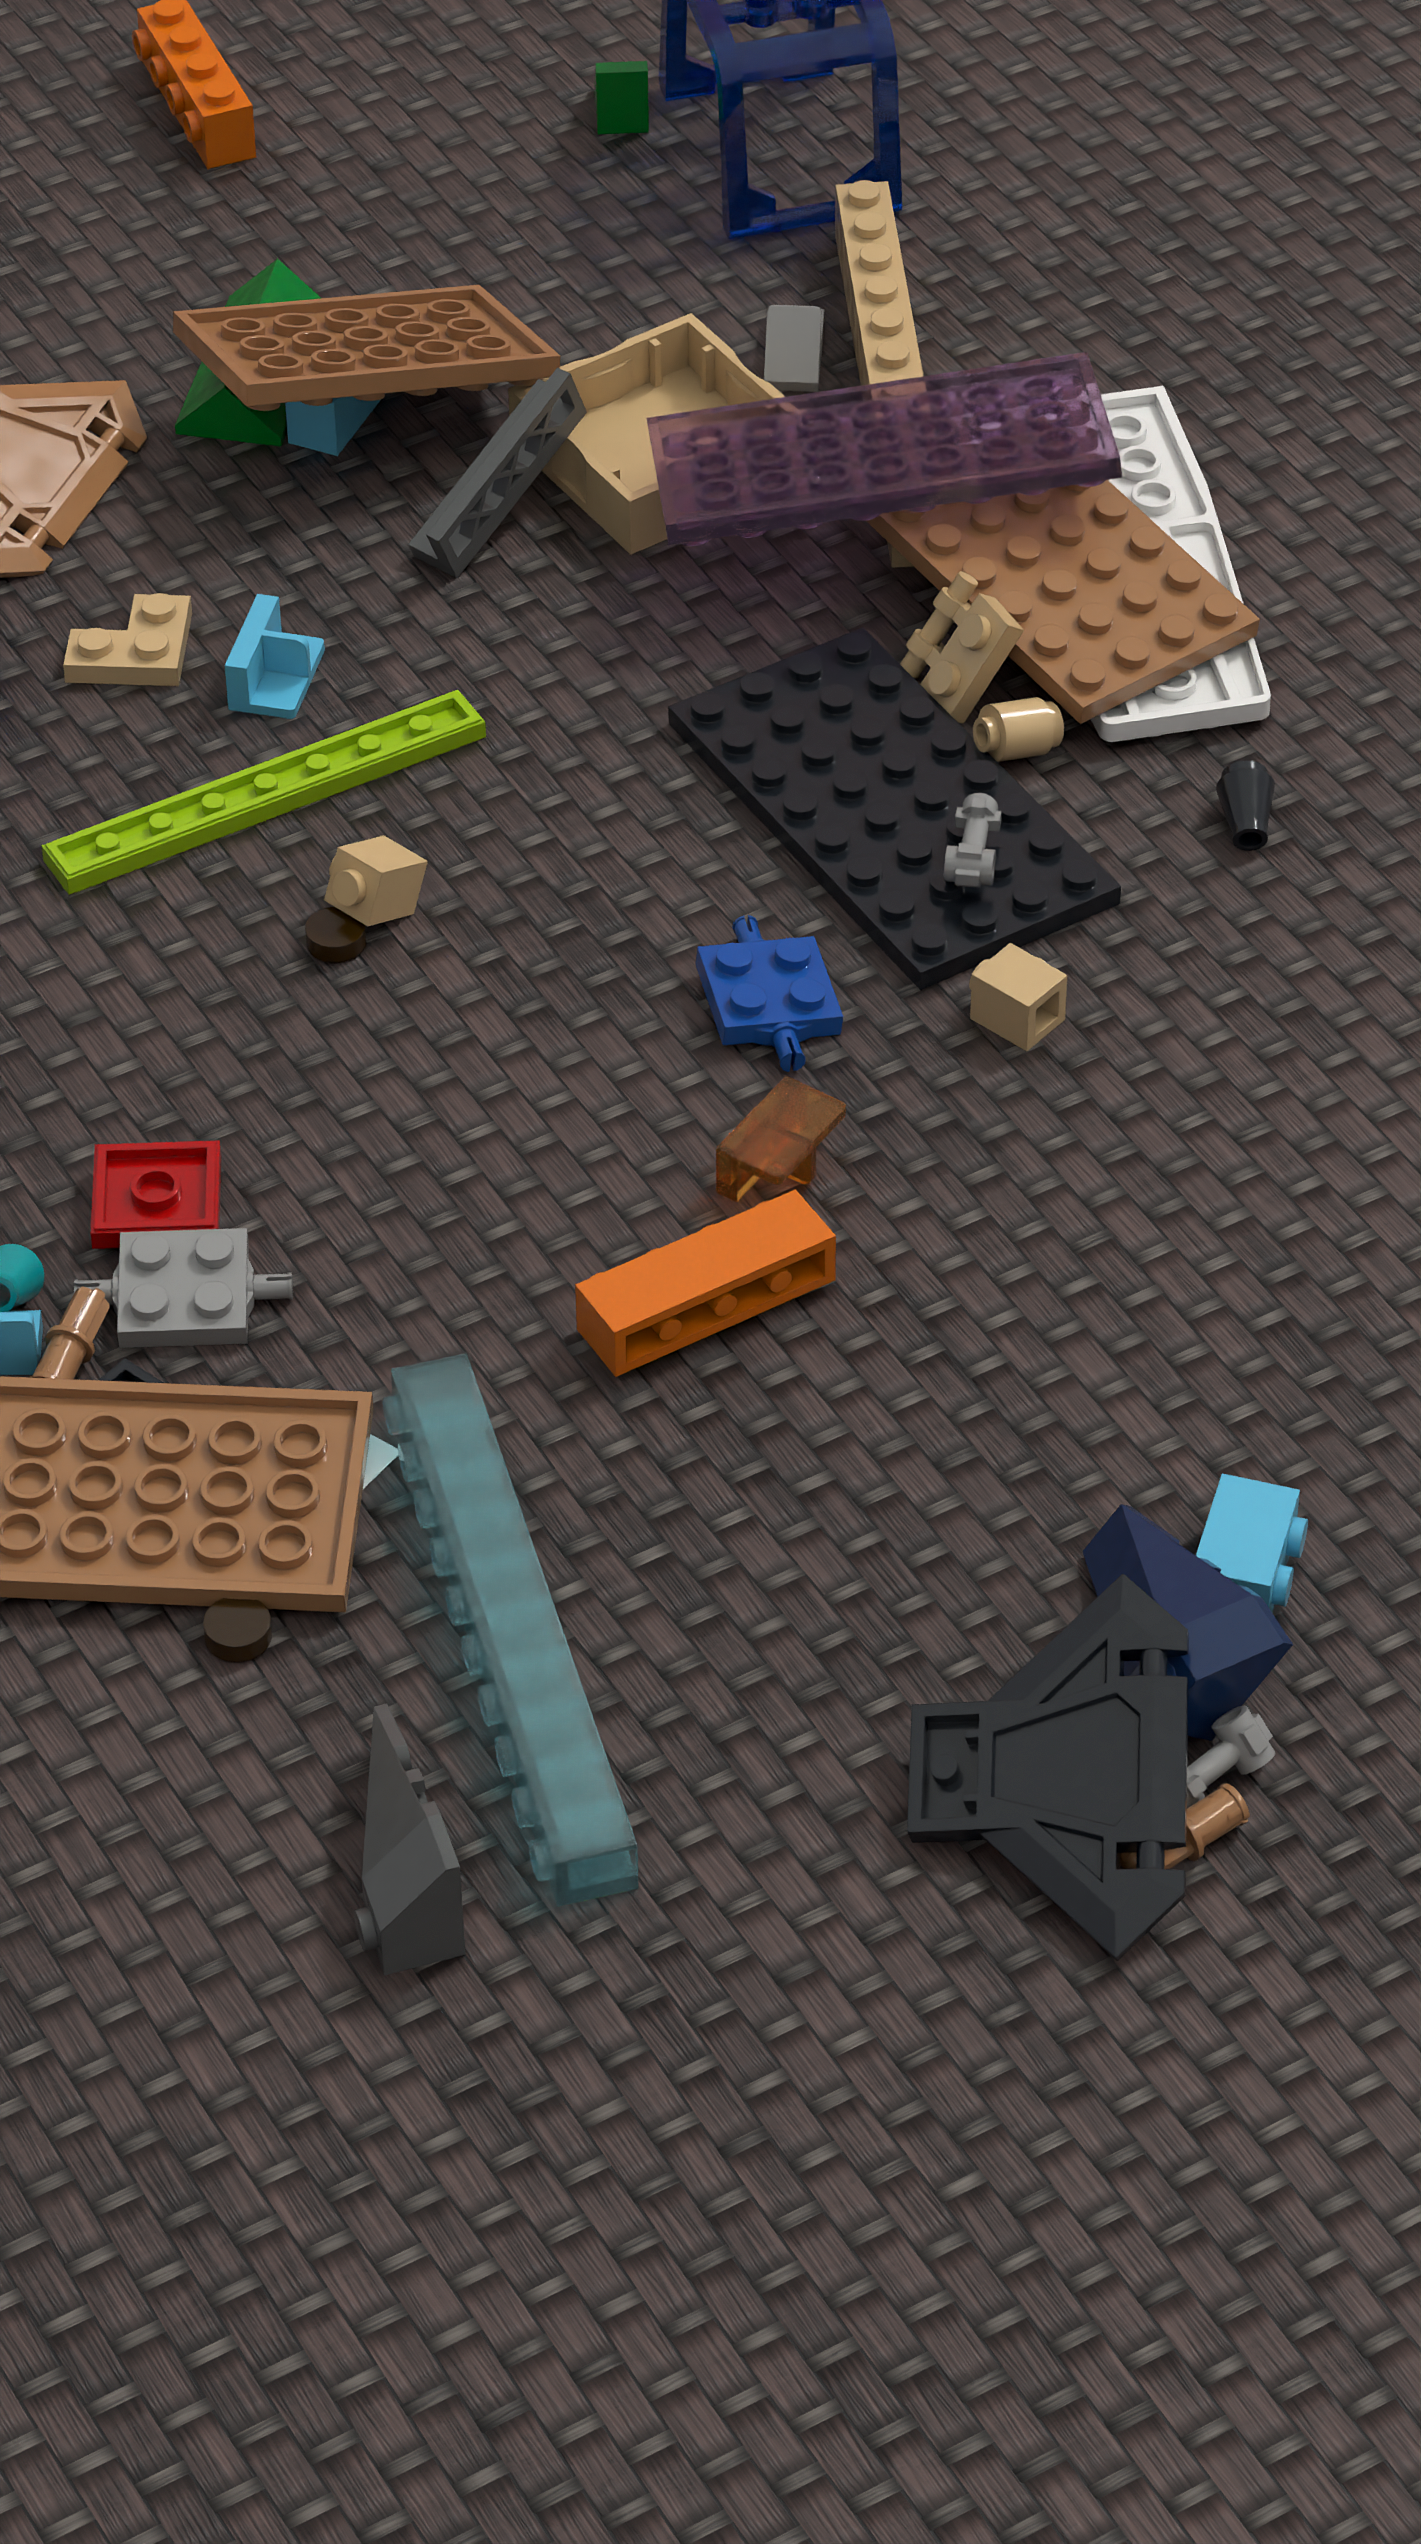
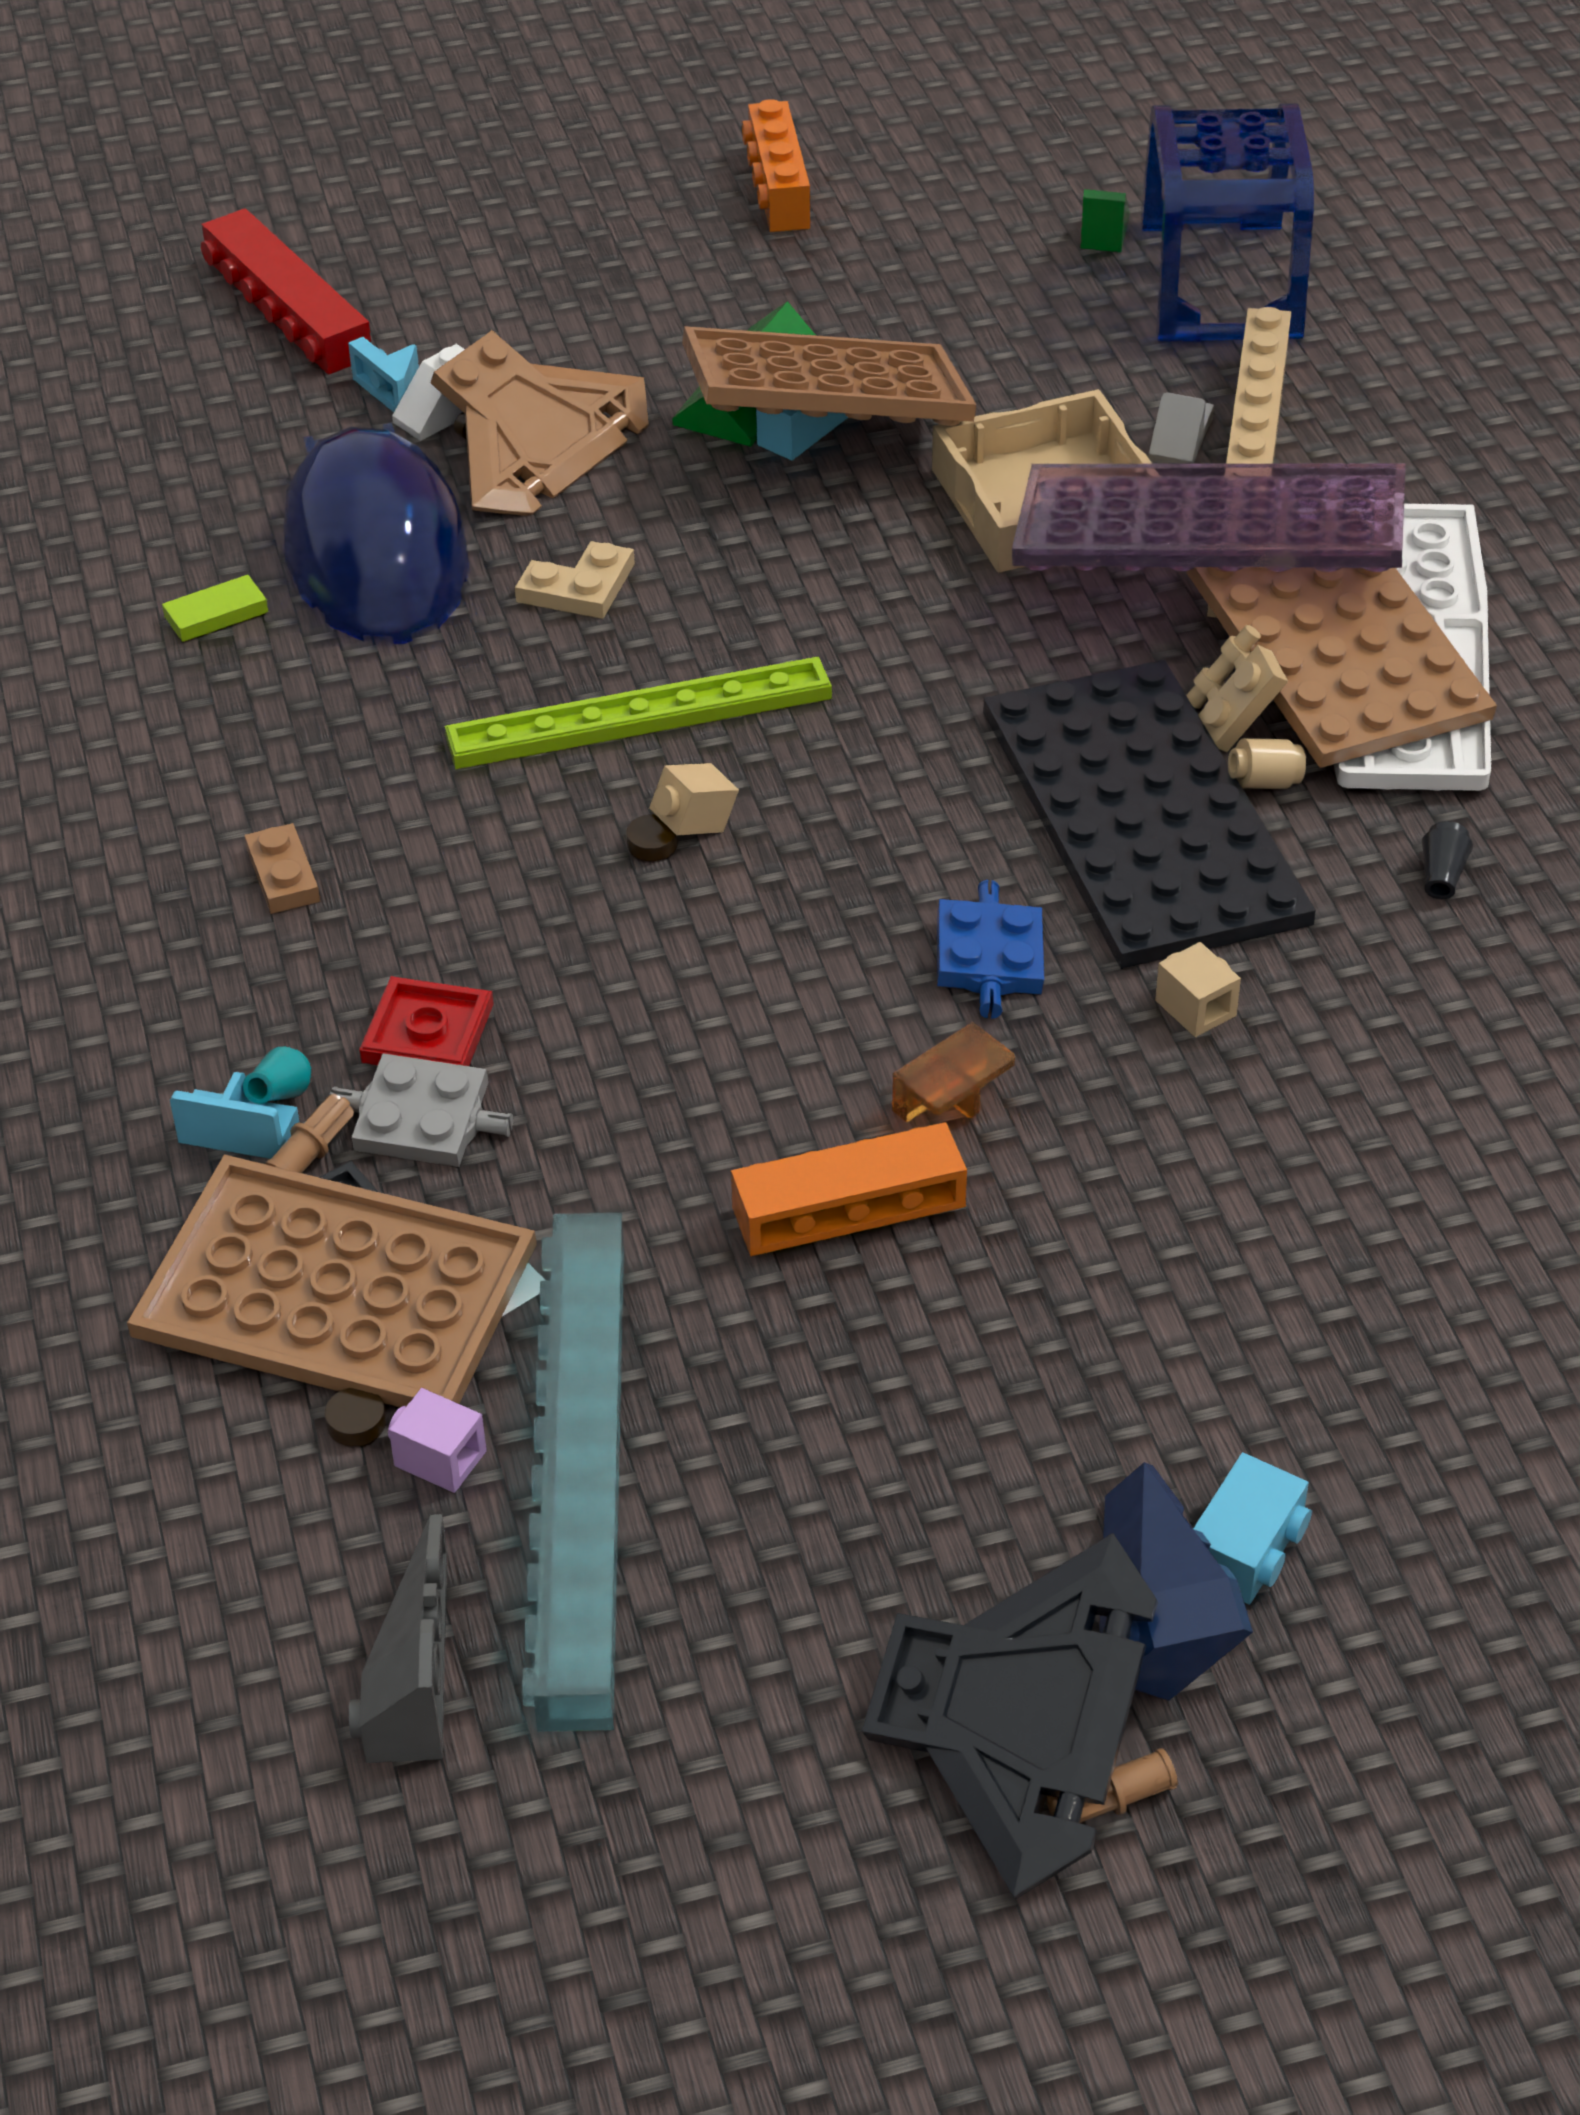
camera: 15 degrees right, 0 degrees up
medium azure panel [225,594,325,719] -> none
dark grey fence [408,367,587,578] -> none
light grey bar [944,793,1001,888] -> none
light grey bar [1187,1705,1275,1808] -> none
none -> lavender brick [388,1388,487,1493]

